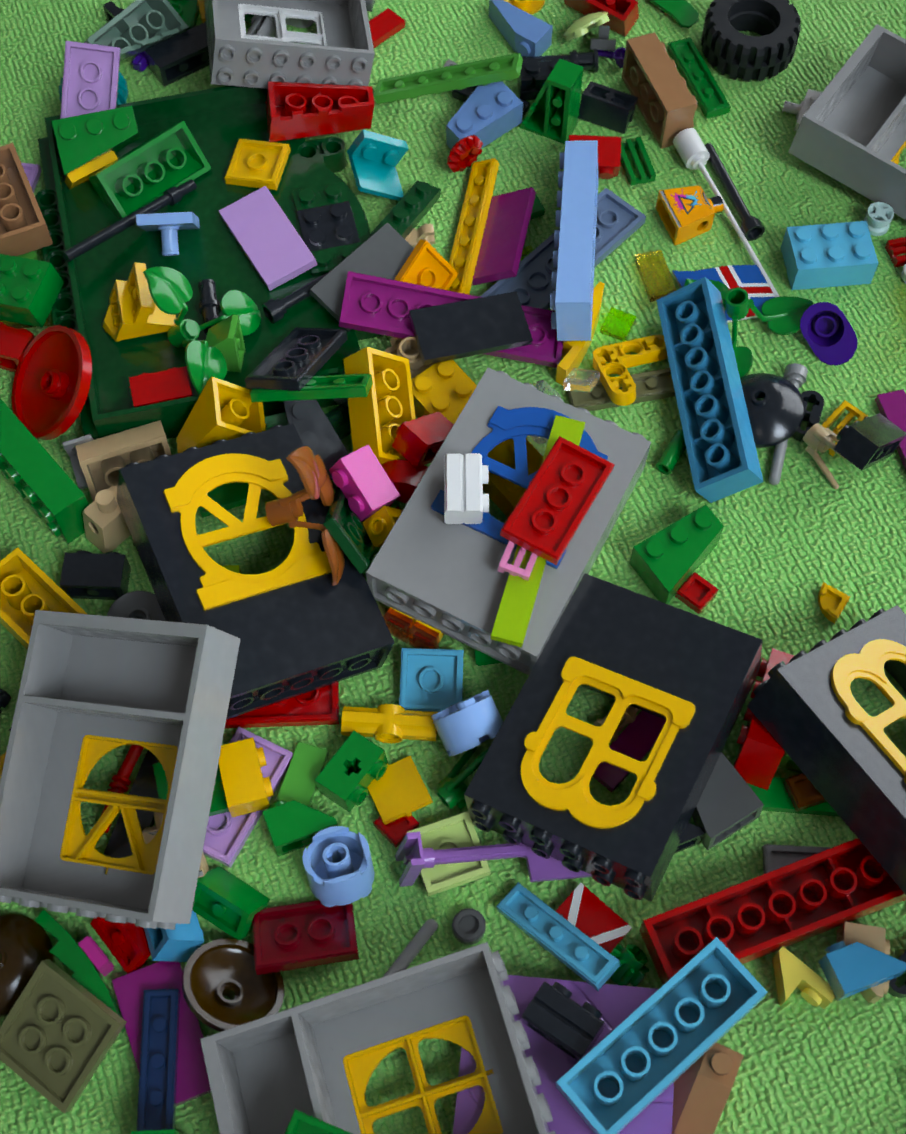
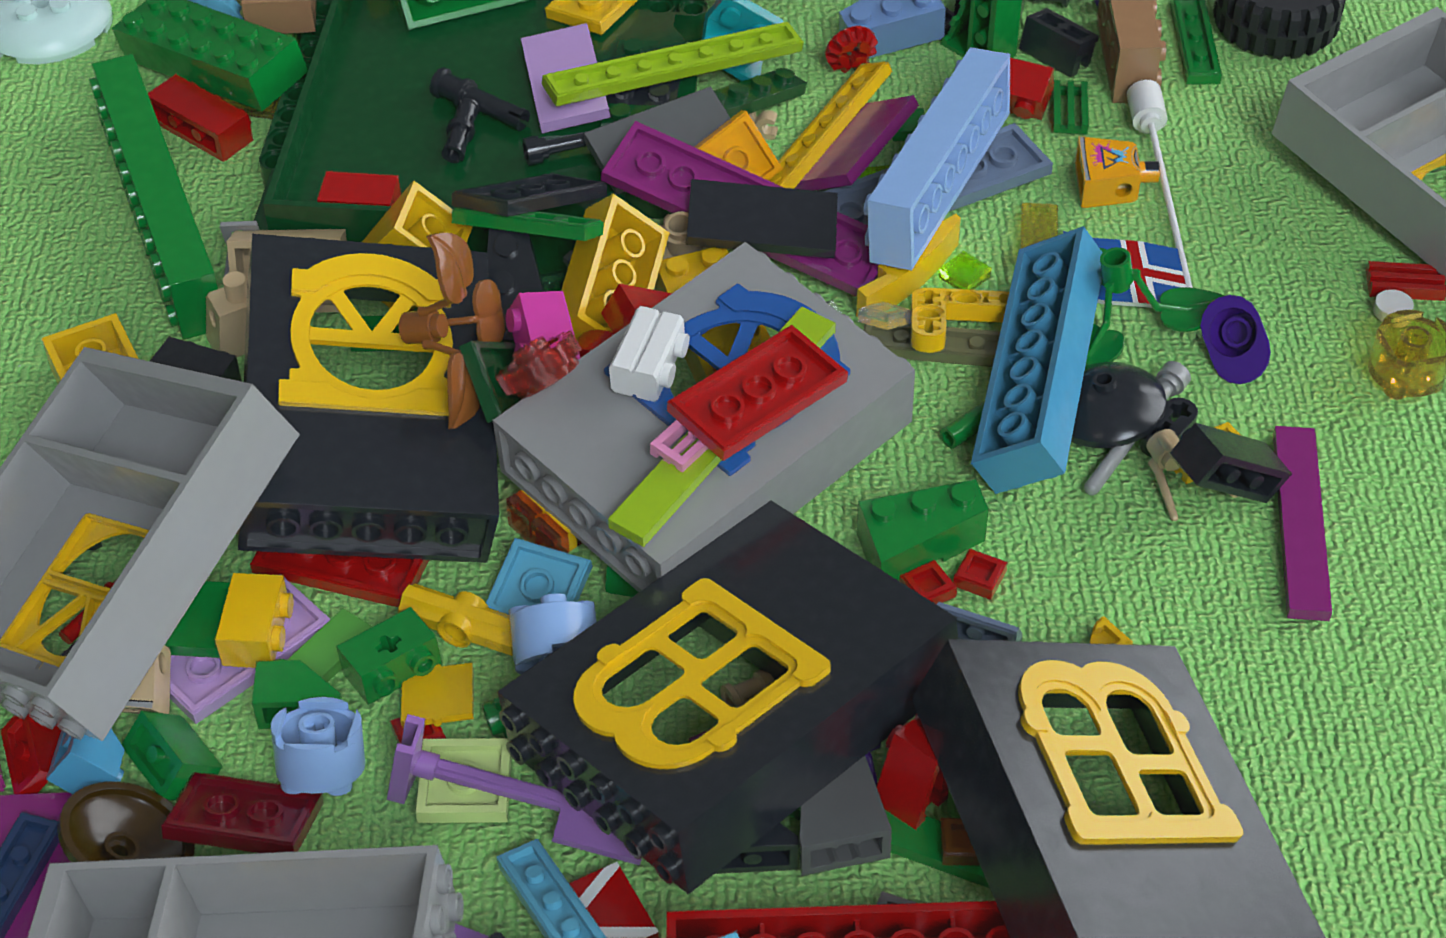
camera: 20 degrees right, 15 degrees down
red dish [12,325,92,440] -> none
black bar [62,180,197,262] -> none
yellow piece [102,262,176,342] -> none
light blue tile [136,212,200,256] -> none
green plant [143,266,261,395] -> none
bright green slope [205,315,245,372] -> none
dark grey tile [452,908,486,945] -> none
black piece [705,143,765,241] -> none
medium azure brick [781,221,879,290] -> none
light aqua wheel [863,202,894,236] -> none
none -> black pin [429,67,530,131]
none -> clear red gear [495,330,582,399]
none -> lime tile [541,22,804,106]
none -> sand blue slope [937,602,1023,641]
none -> red tile [953,548,1008,600]

